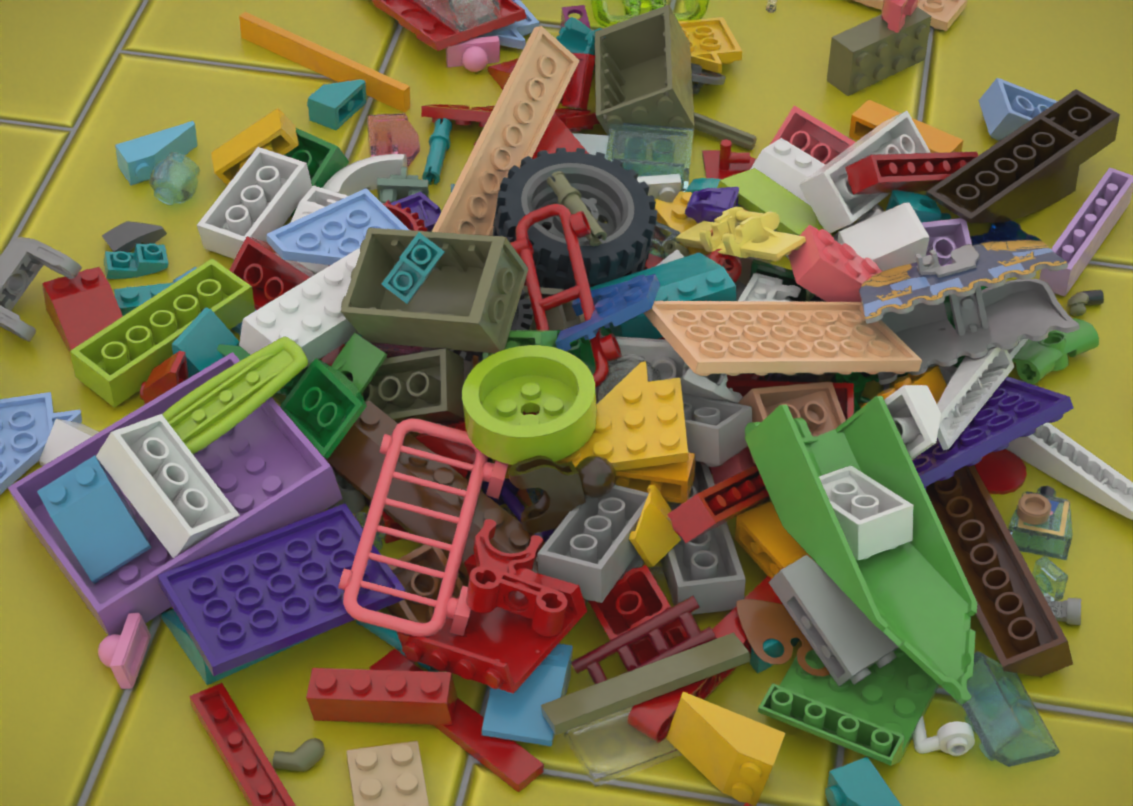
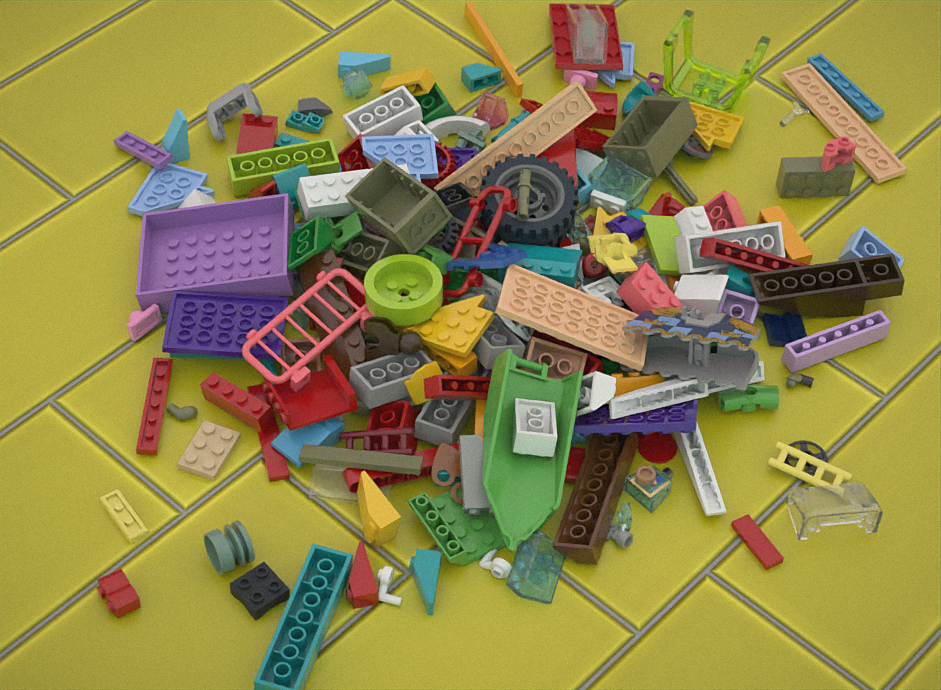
camera: 30 degrees right, 5 degrees up
dark azure slope [37,455,152,584] -> none
white slope [96,414,240,559] -> none
lime piece [162,336,308,454] -> none
teal slope [381,232,445,304] -> none
red piece [466,519,568,637] -> none
red tile [562,53,595,110] -> none

